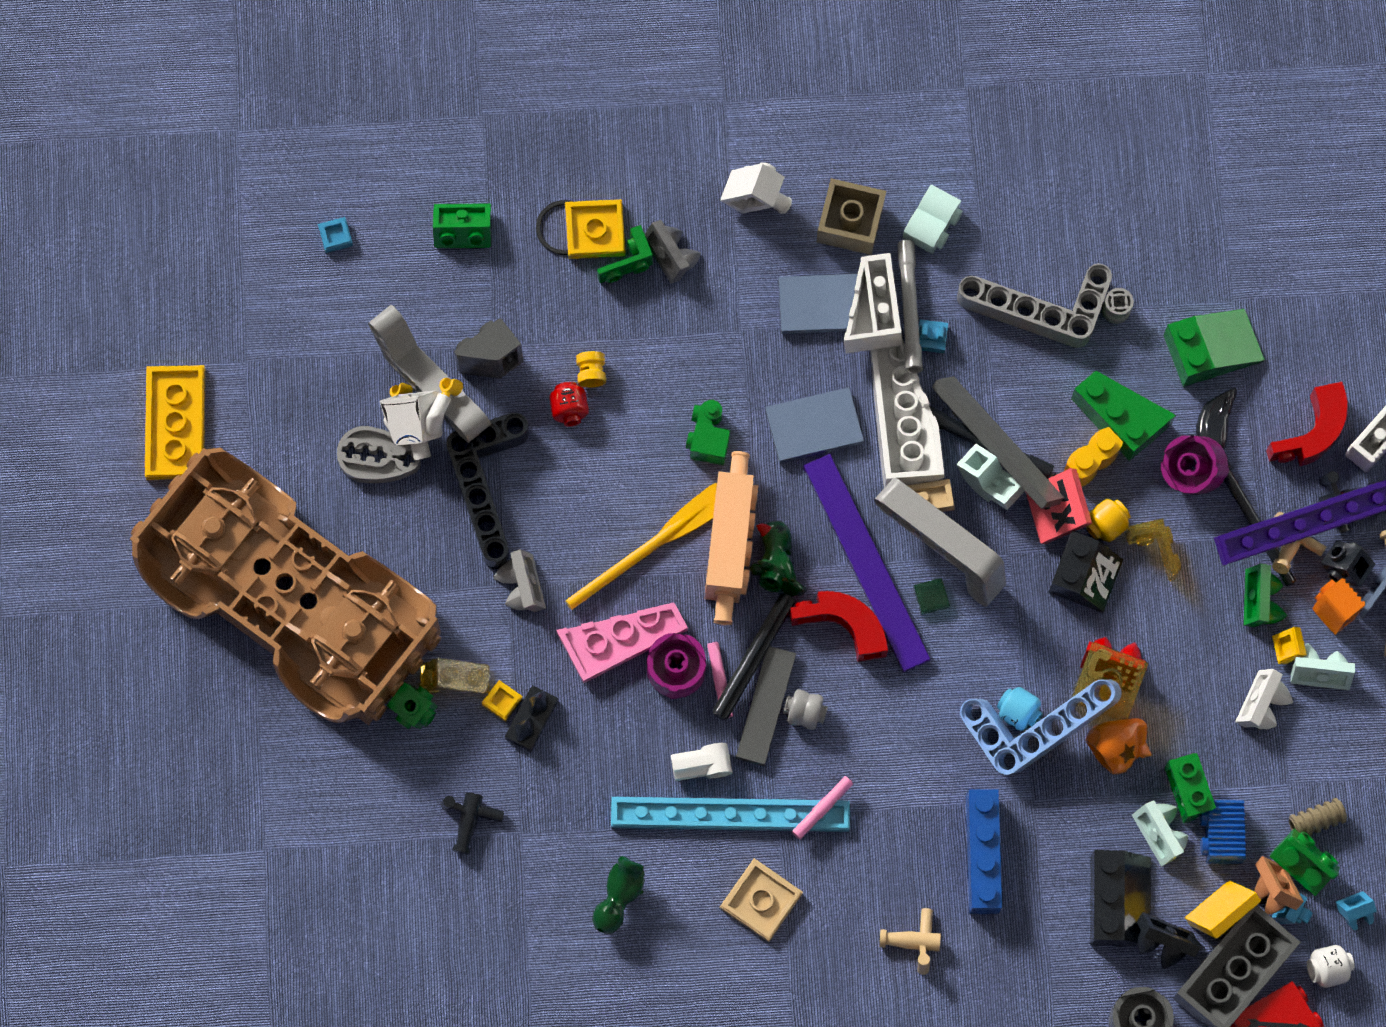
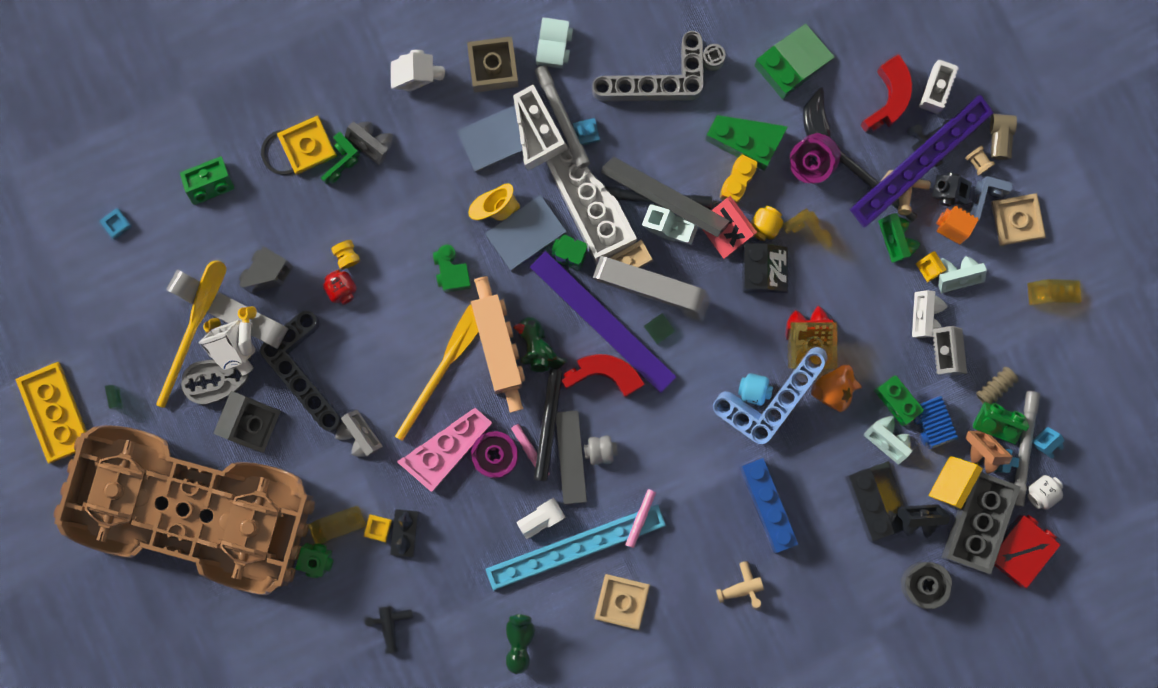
camera: 20 degrees left, 10 degrees up
none -> clear green tile [105,384,123,410]
none -> yellow piece [156,260,226,408]
none -> dark grey slope [213,391,281,453]
none -> yellow piece [468,184,520,221]
none -> green brick [552,235,587,271]
none -> light grey brick [932,326,967,376]
none -> light grey piece [1014,391,1041,507]

